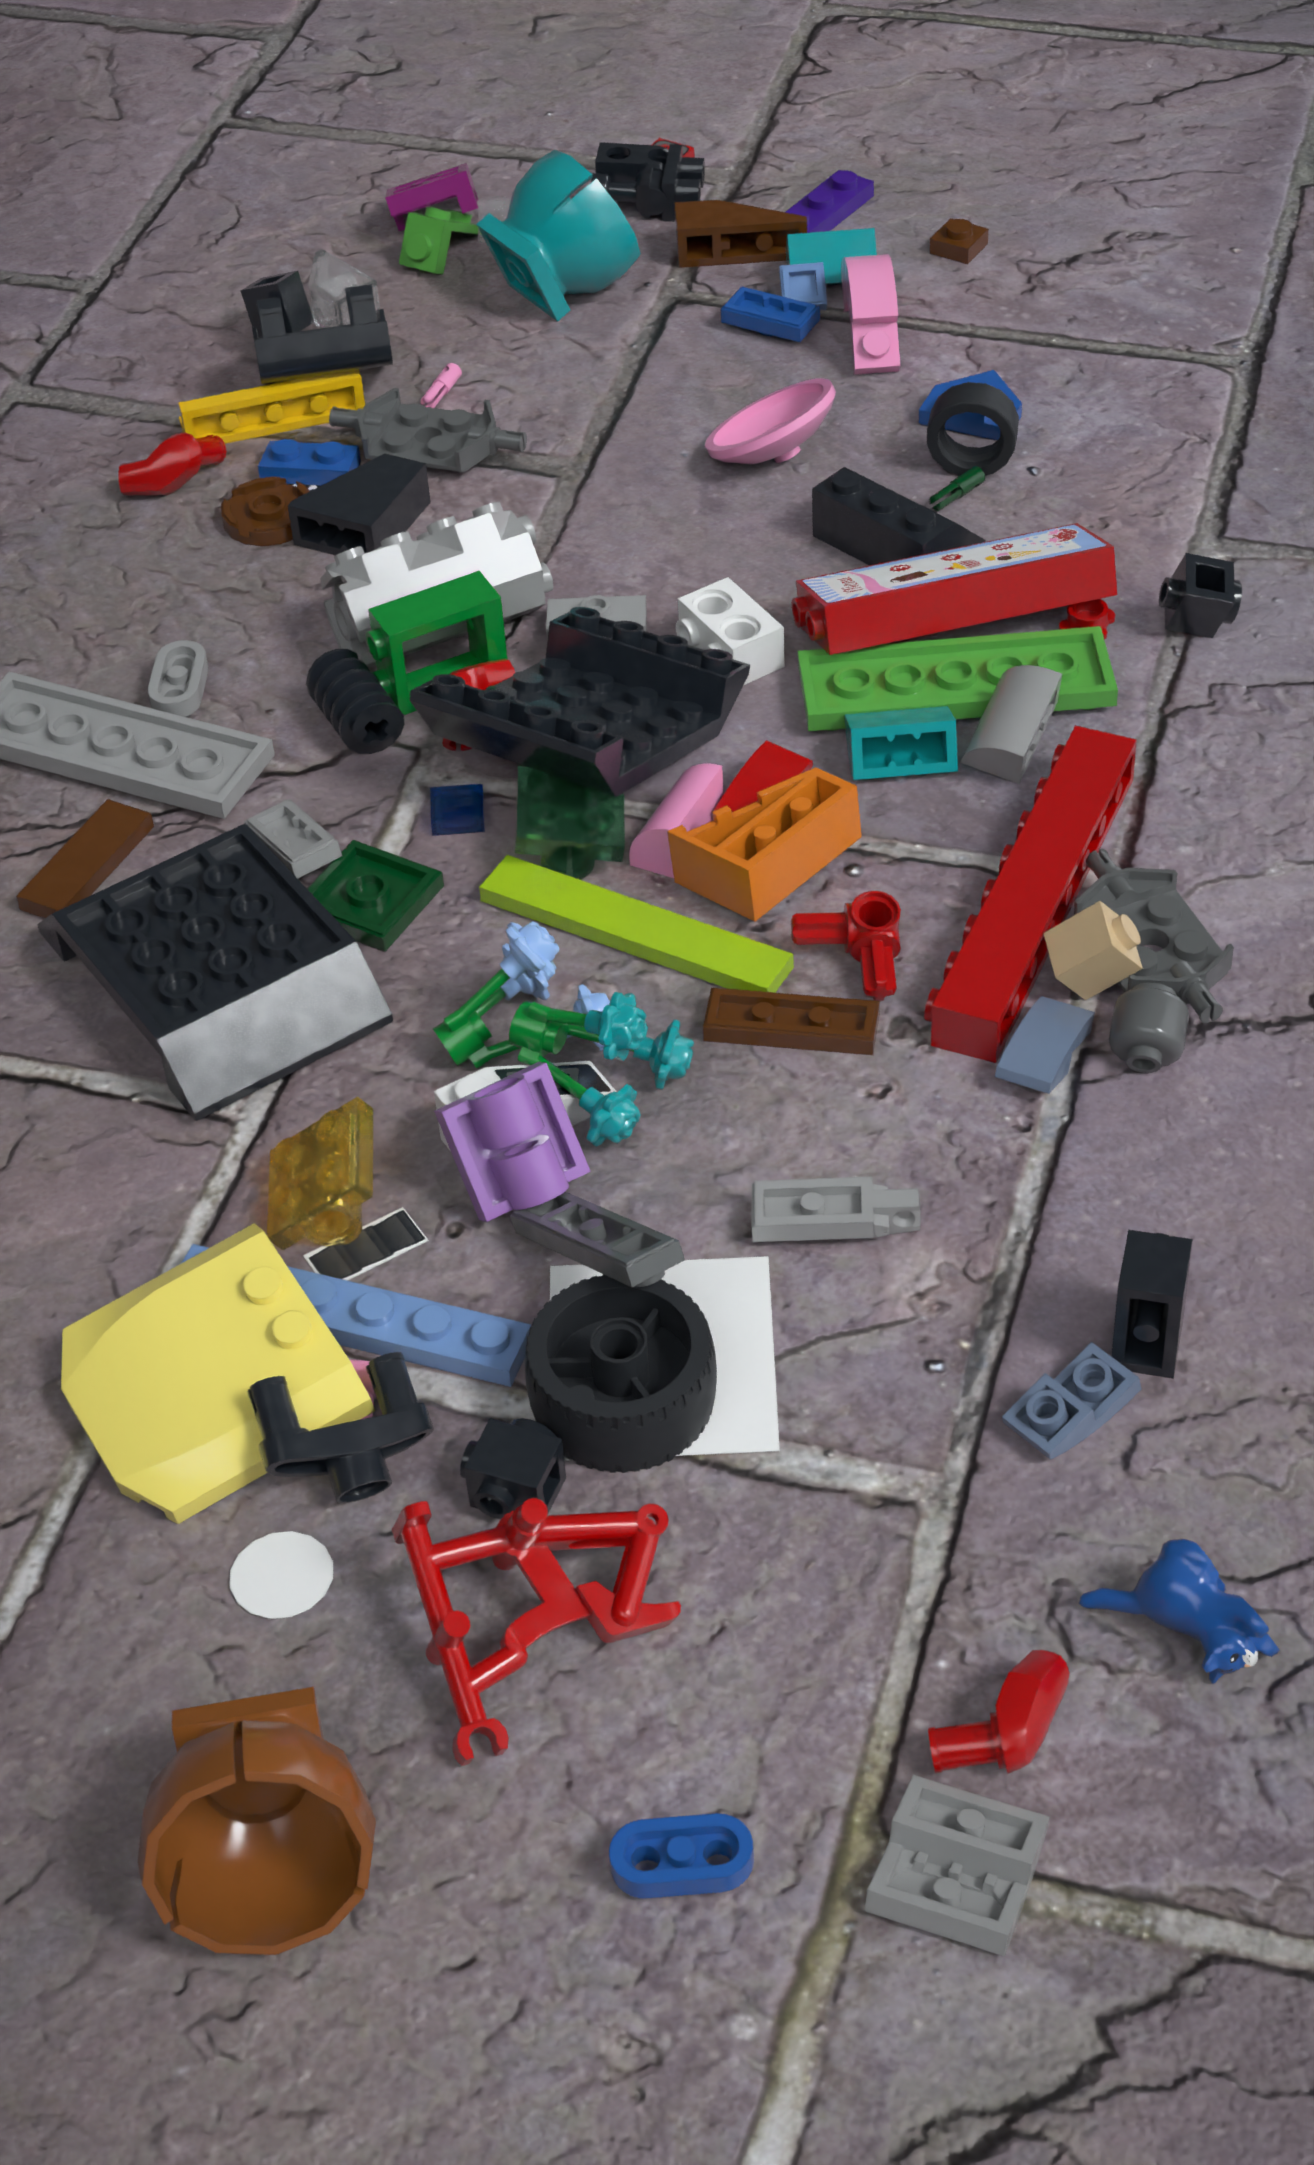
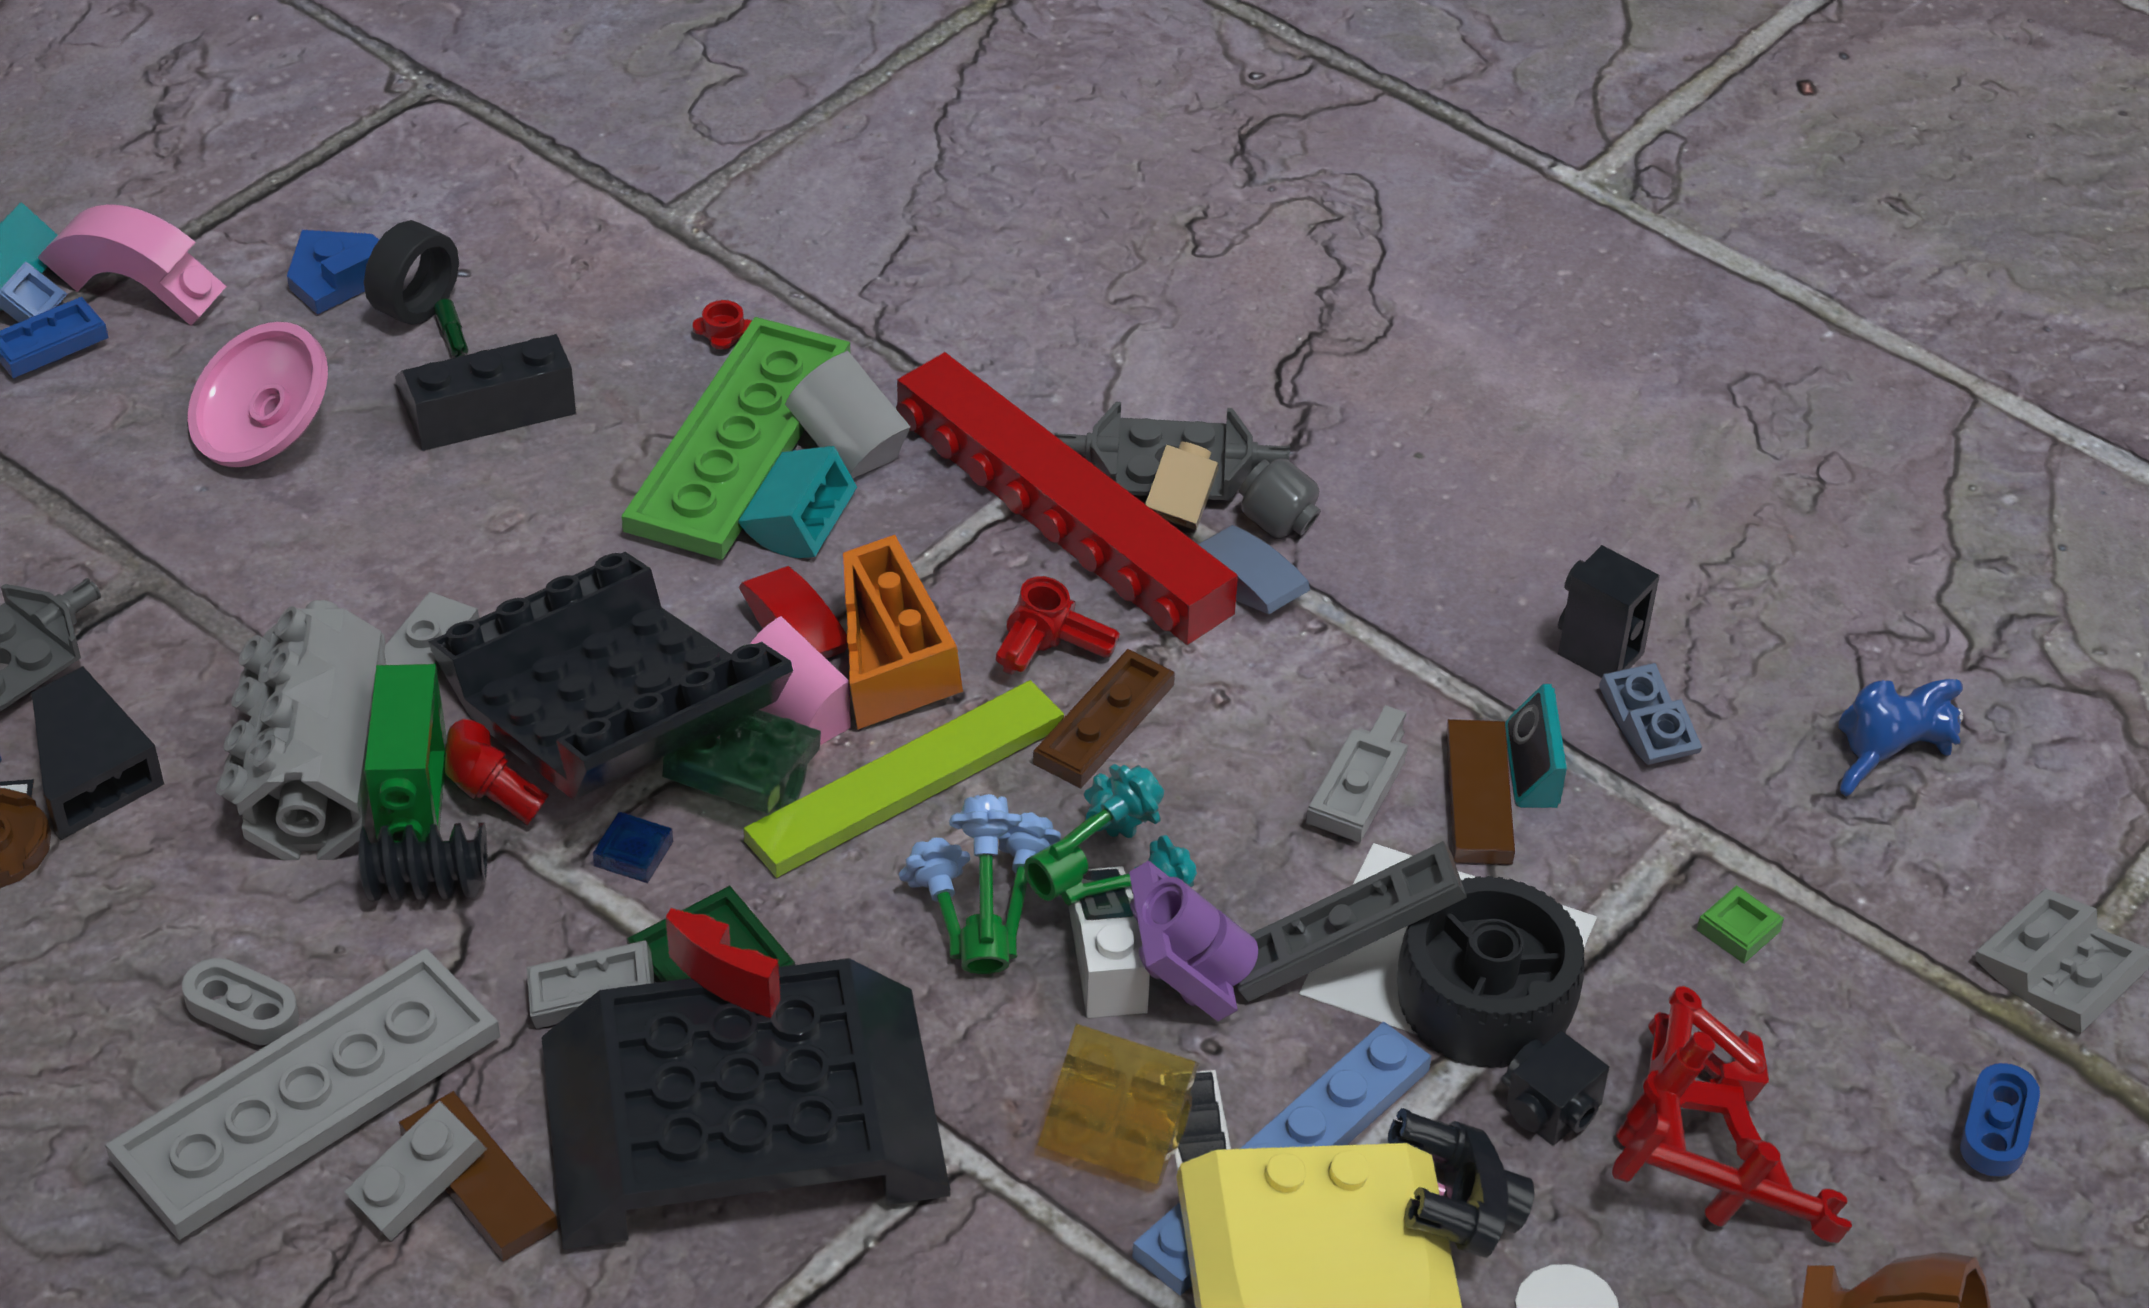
camera: 70 degrees left, 0 degrees up
white brick [676,577,785,685] -> none
red brick [791,523,1117,655] -> none
red arm [928,1650,1070,1774] -> none
reddish brown plate [930,218,989,264] -> none
black brick [1159,553,1242,638] -> none
none -> light grey plate [344,1101,487,1241]
none -> red slope [666,908,780,1018]
none -> reddish brown tile [1446,719,1515,865]
none -> slope [1505,684,1567,808]
none -> bright green tile [1697,885,1784,964]

